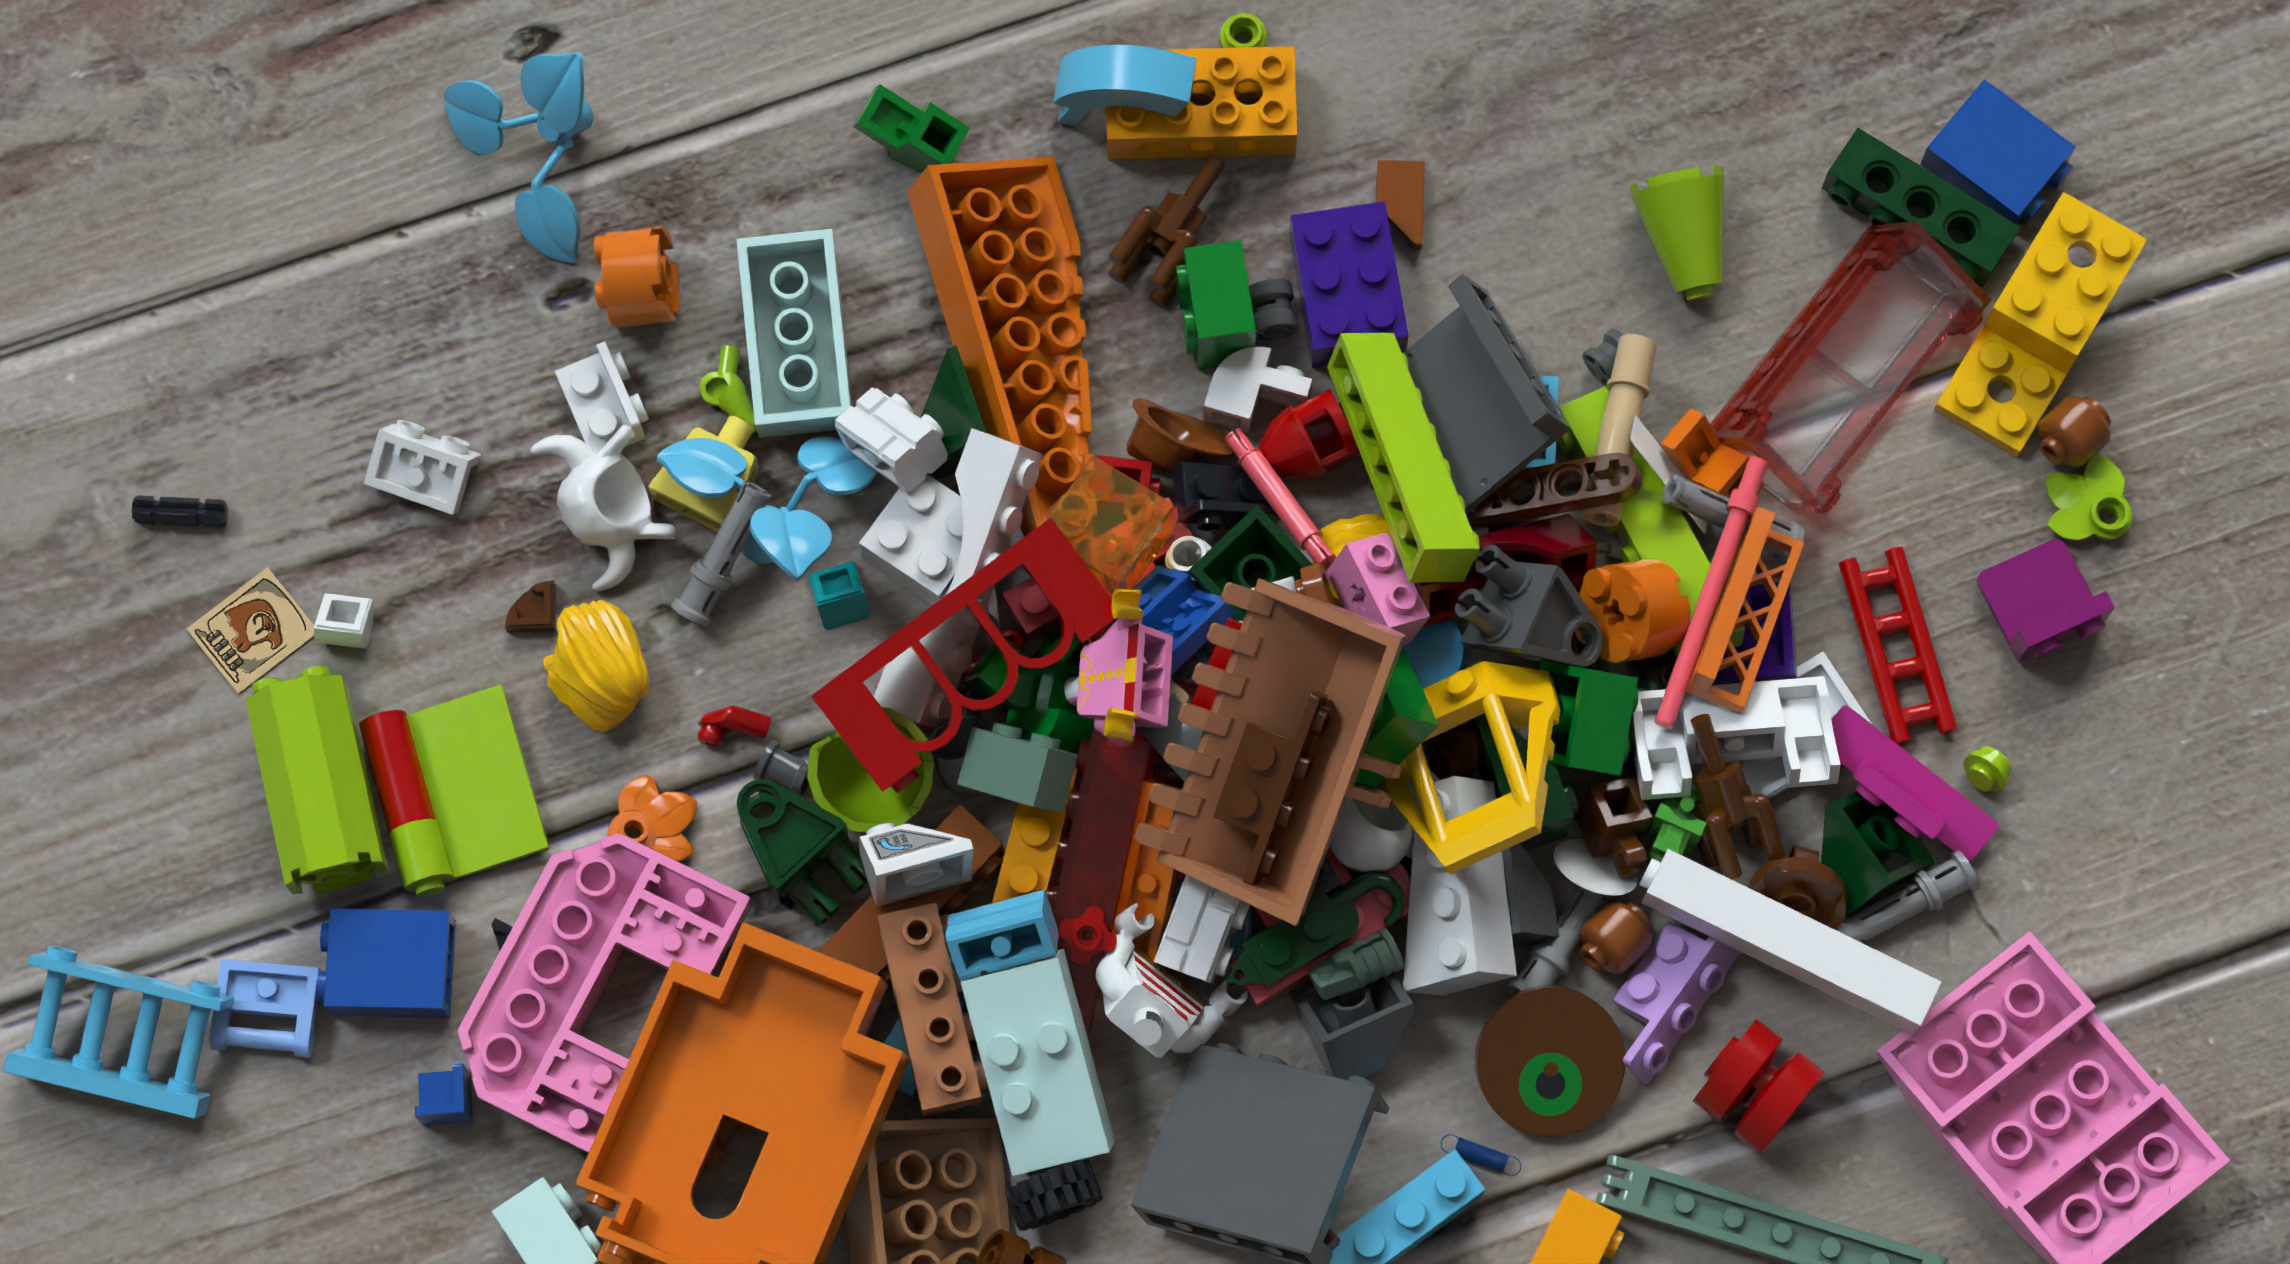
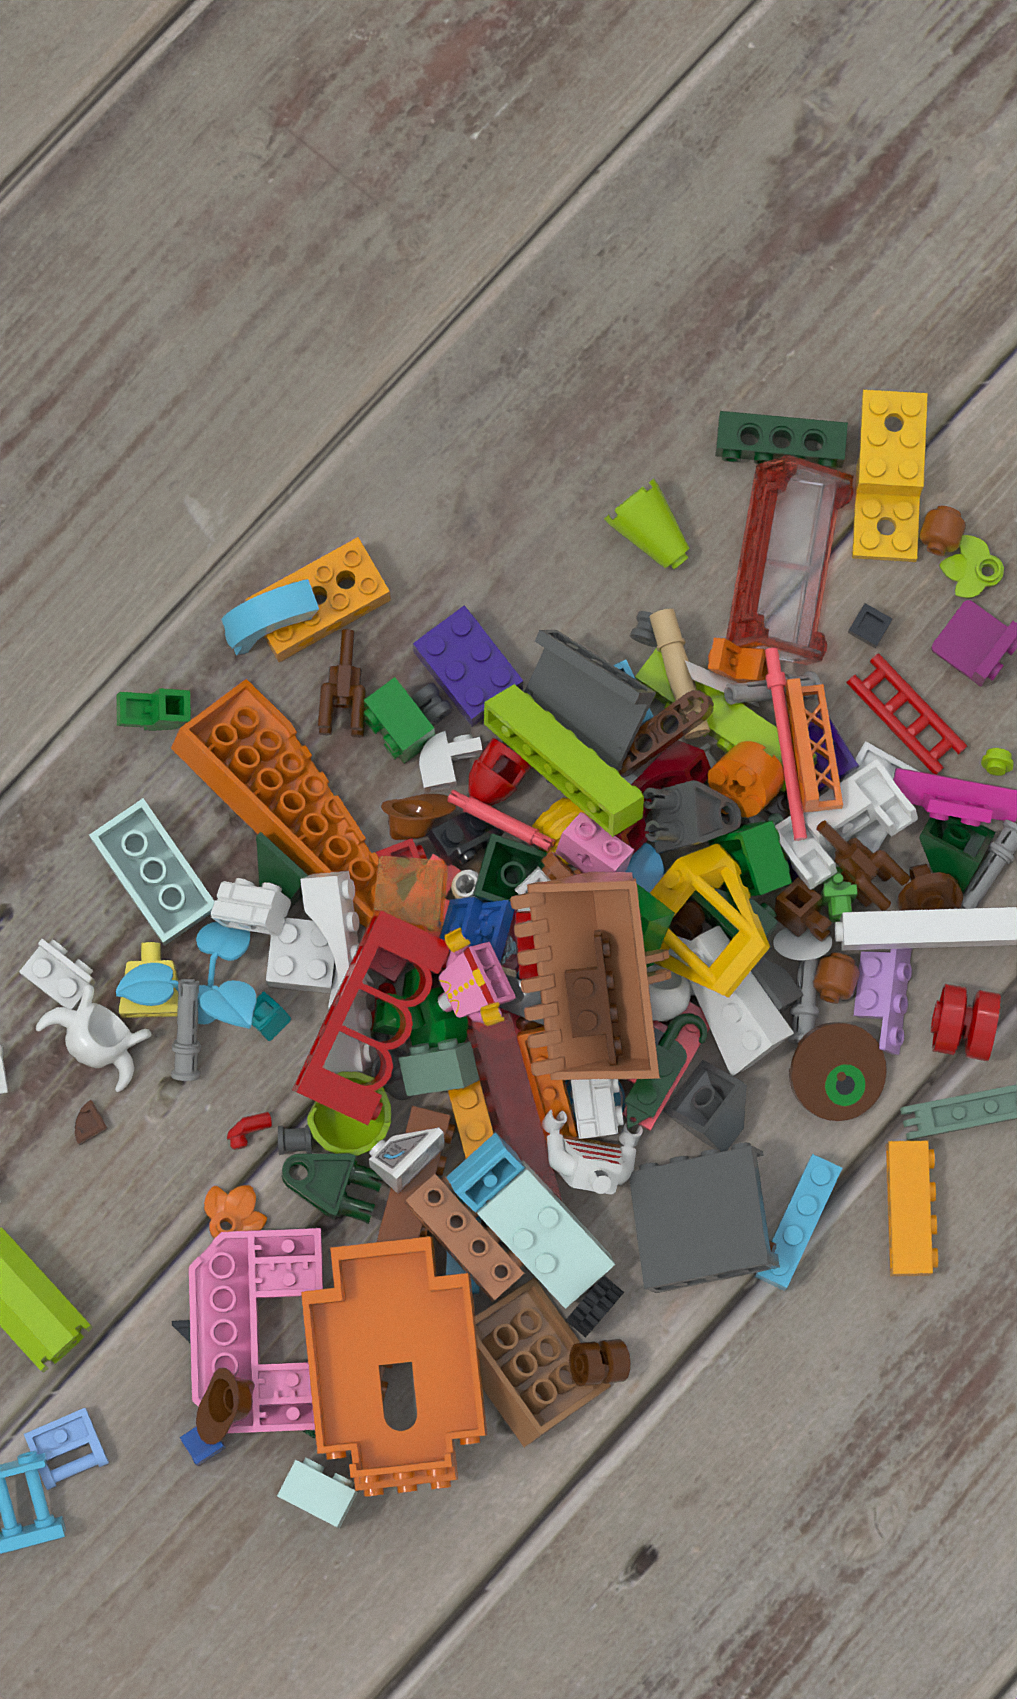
camera: 30 degrees left, 5 degrees up
blue brick [317,908,456,1018] -> none
lime door [359,684,550,898] -> none
yellow hair [543,600,650,733] -> none
orange brick [594,226,680,328] -> none
lime animal [699,345,757,433] -> none
red plate [1058,906,1117,965] -> none
lime plate [1220,13,1267,48] -> none
sand green hinge [1309,928,1404,1000] -> none
dark orange tile [1376,160,1425,250] -> none
blue piece [1441,1134,1521,1176] -> none
blue brick [1920,79,2076,225] -> none
none -> reddish brown piece [196,1368,255,1444]
none -> black tile [848,603,893,649]

